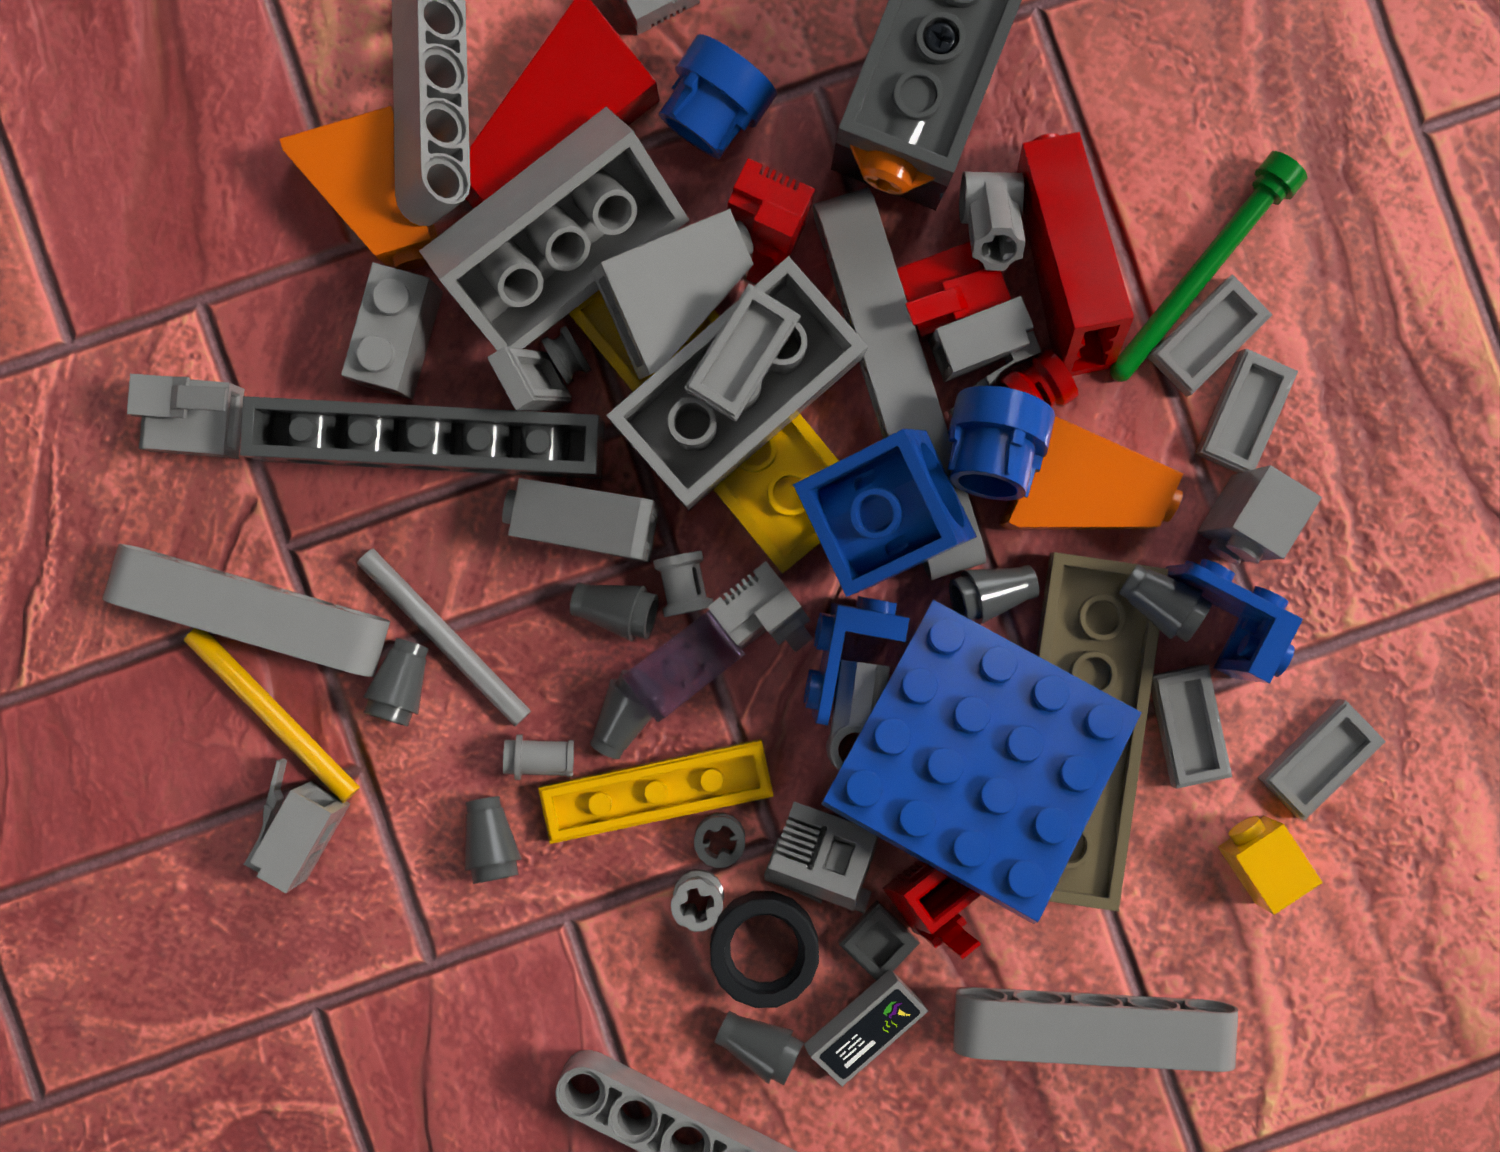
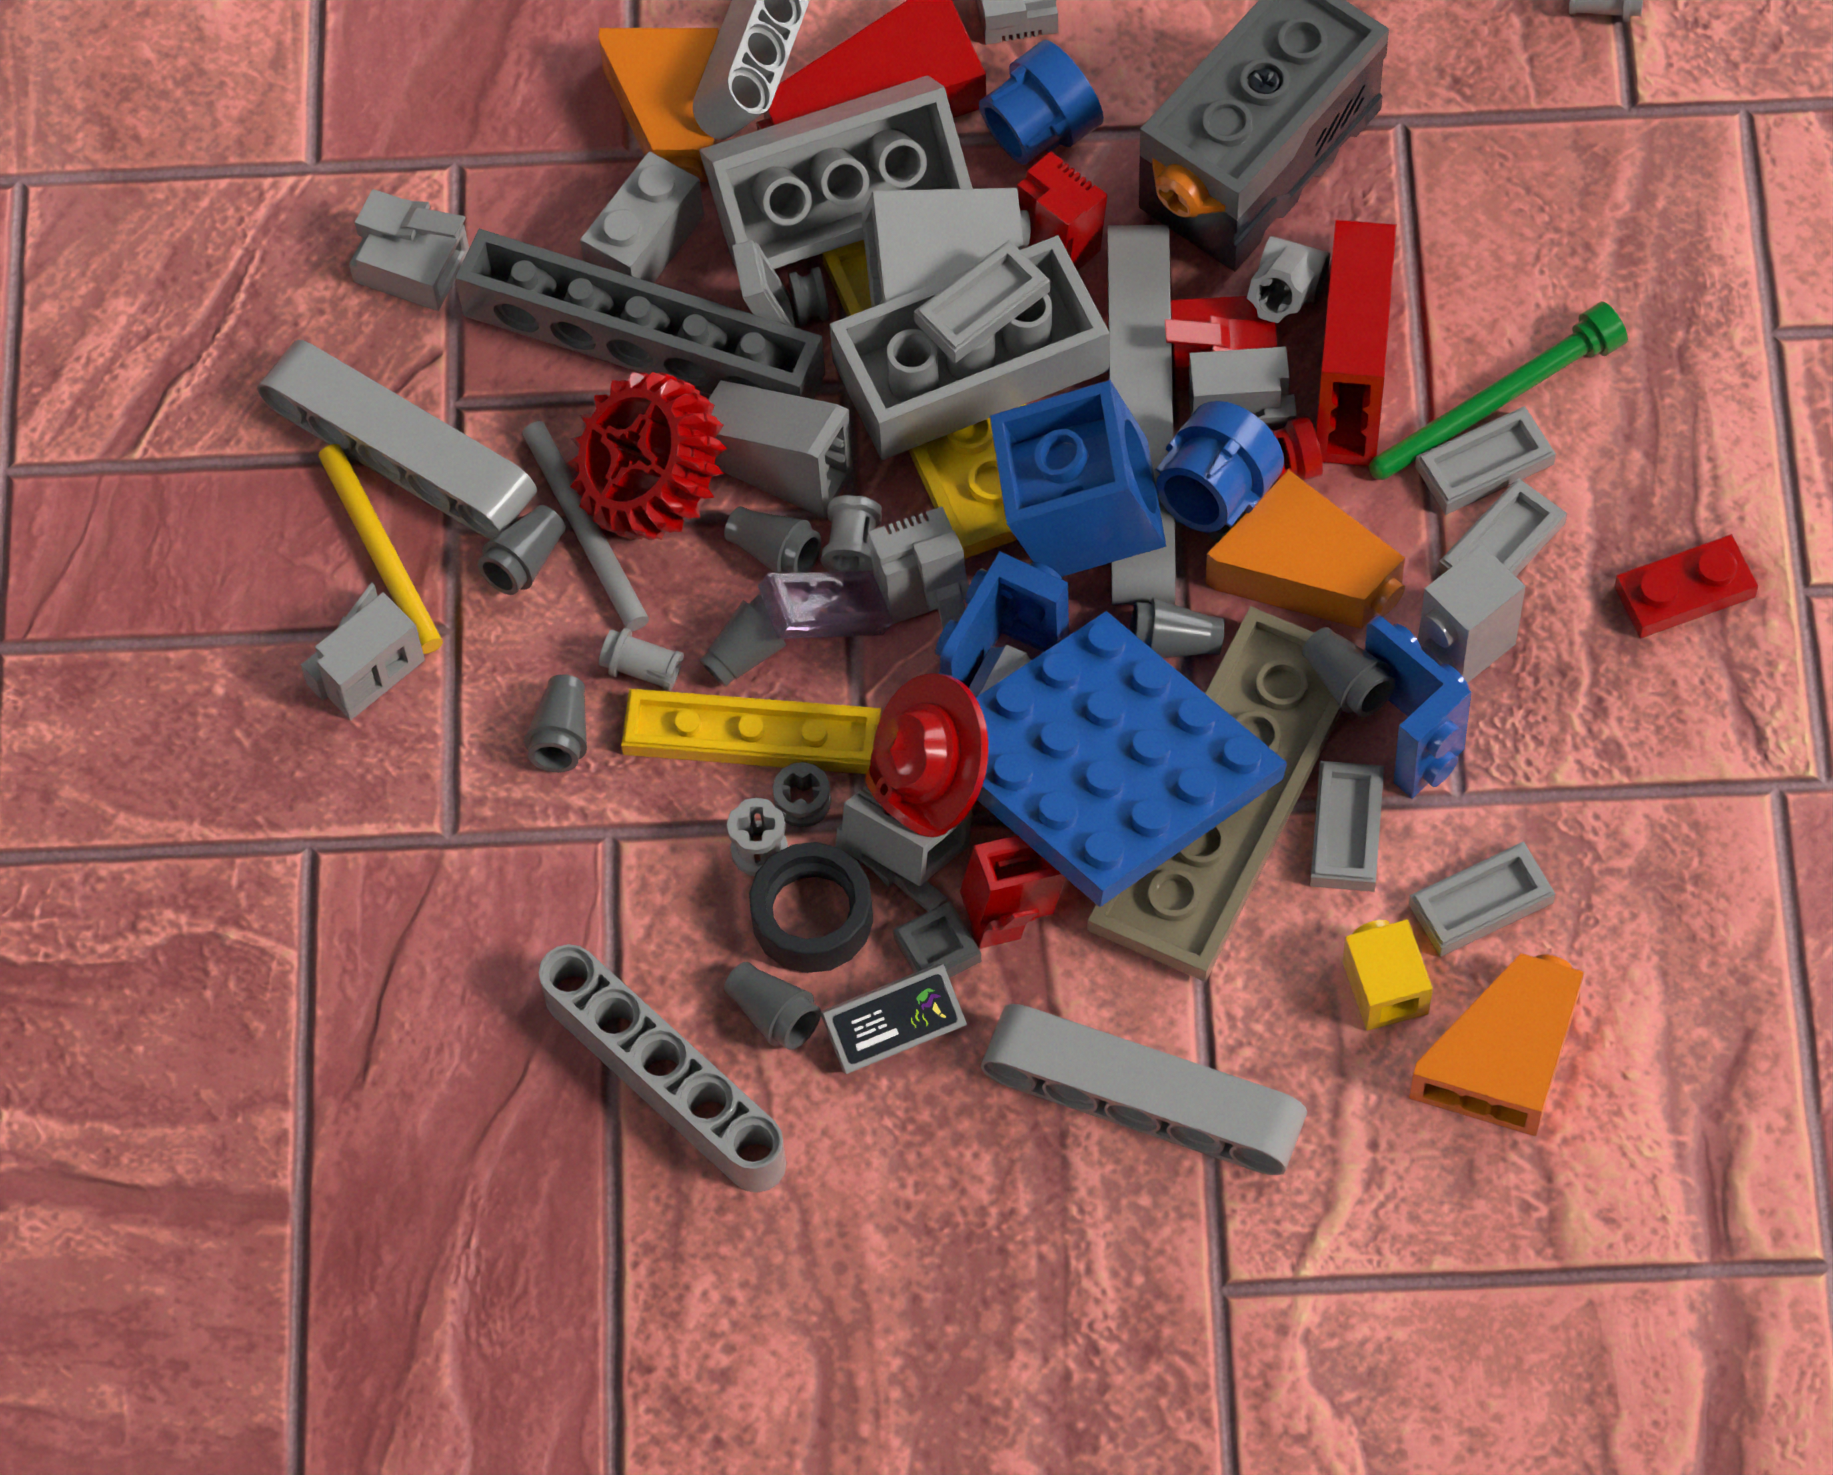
camera: 20 degrees right, 25 degrees down
none -> red gear [567,372,727,540]
none -> red hat [865,673,988,837]
none -> orange slope [1409,953,1584,1136]
none -> red plate [1614,534,1758,639]

